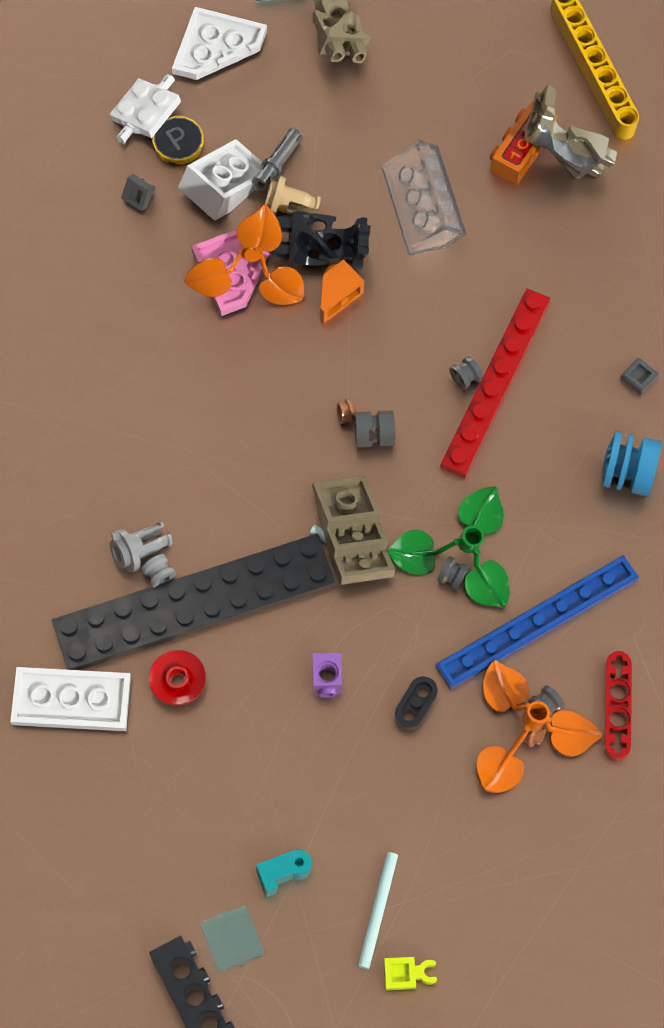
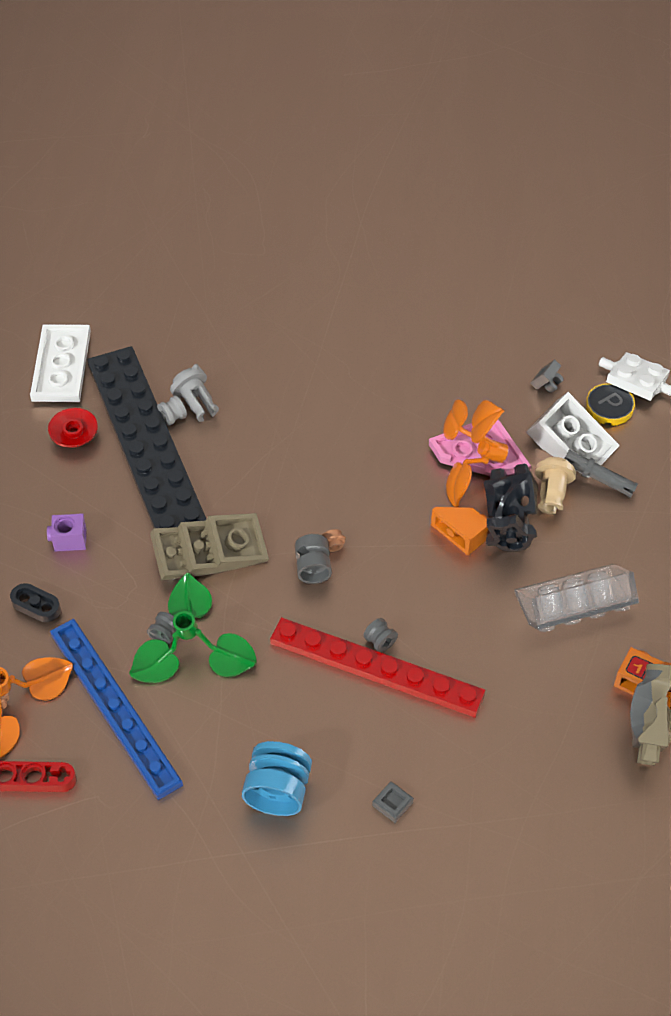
camera: 90 degrees right, 15 degrees down
dark grey wheel [528,685,565,718] -> none

